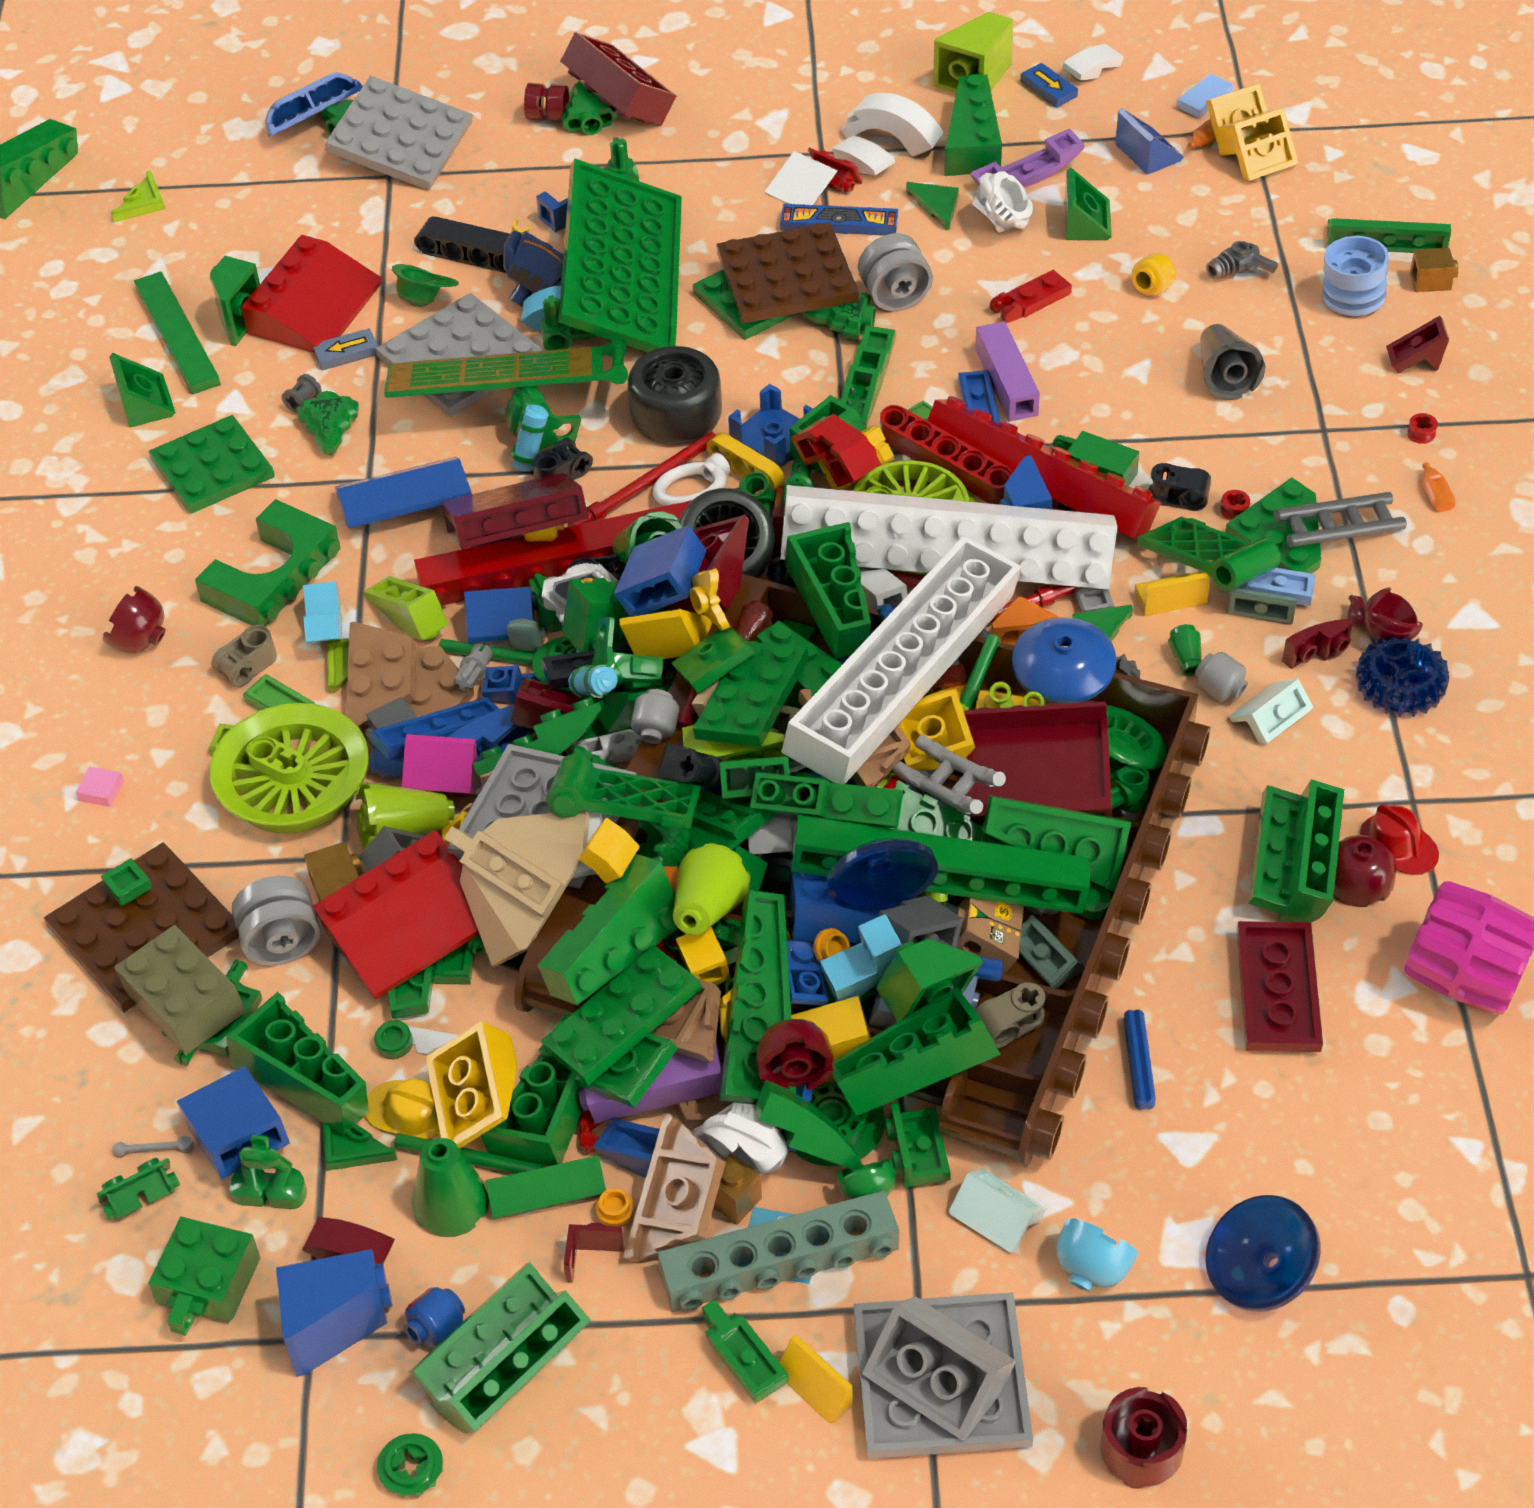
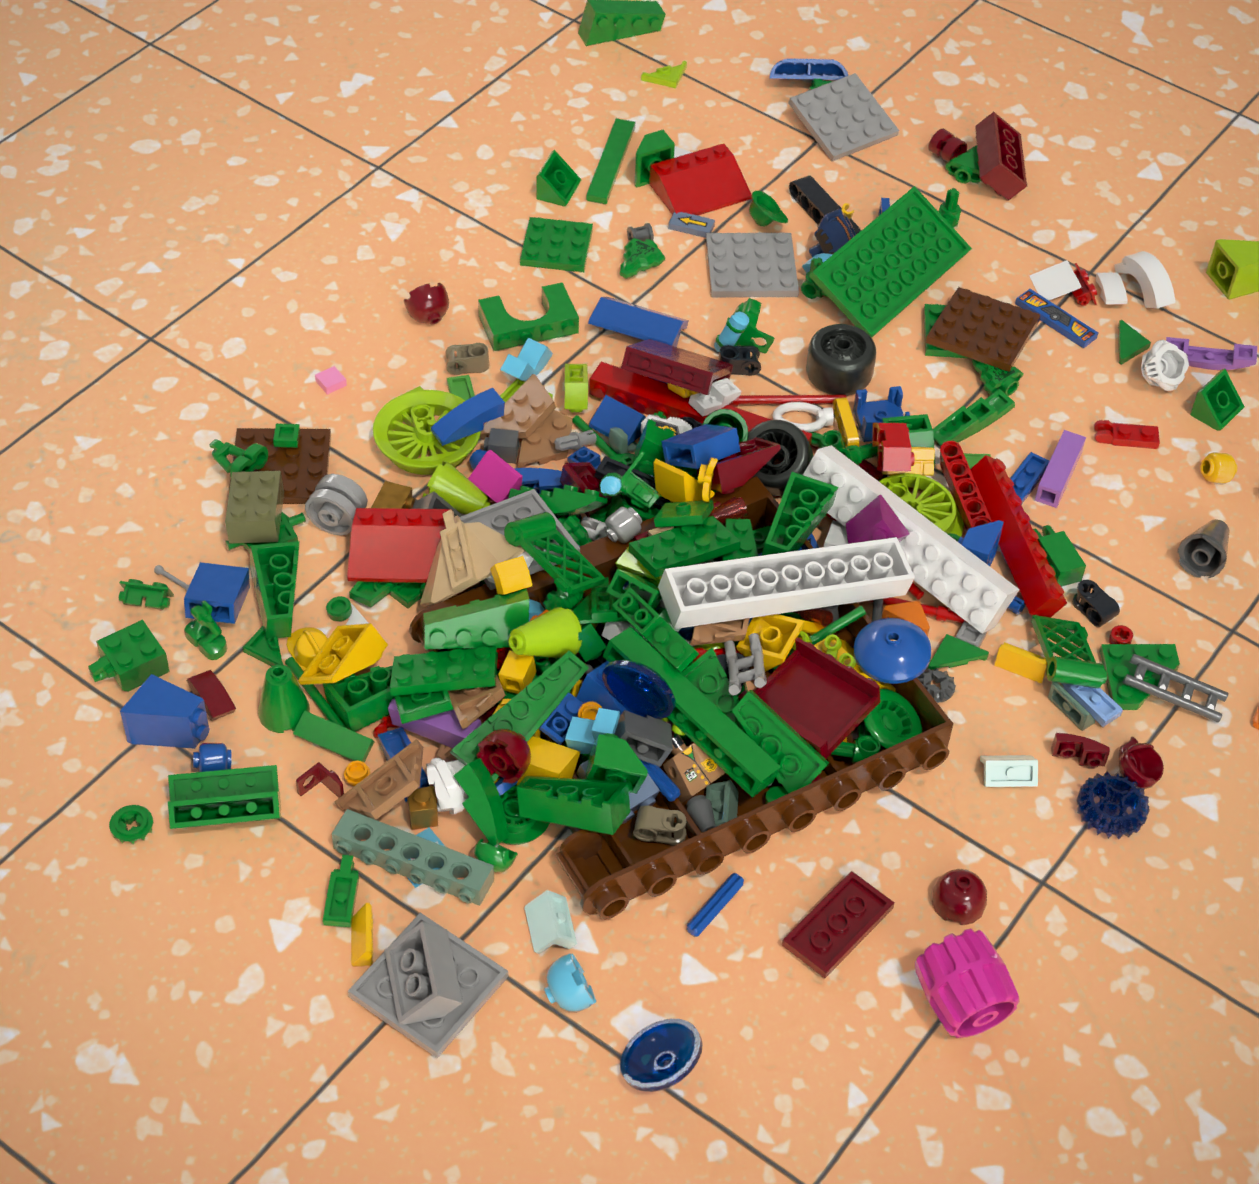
camera: 35 degrees right, 0 degrees up
blue tile [370,697,499,759] -> none
green flag [384,341,628,398] -> none
black piece [658,742,722,788] -> none
light grey wheel [857,233,933,312] -> none
green bracket [884,1103,950,1188] -> none
green wedge [944,74,1002,176] -> none
dark red brick [1100,1387,1187,1489] -> none
green cone [1168,624,1202,676] -> none
light grey head [1195,652,1248,702] -> none
green brick [1248,779,1345,922] -> none
red piece [1360,803,1439,875] -> none
none -> green piece [209,439,268,477]
none -> blue slope [431,388,505,446]
none -> dark grey cone [686,795,717,833]
none -> white slope [689,378,742,416]
none -> magenta slope [846,495,910,544]

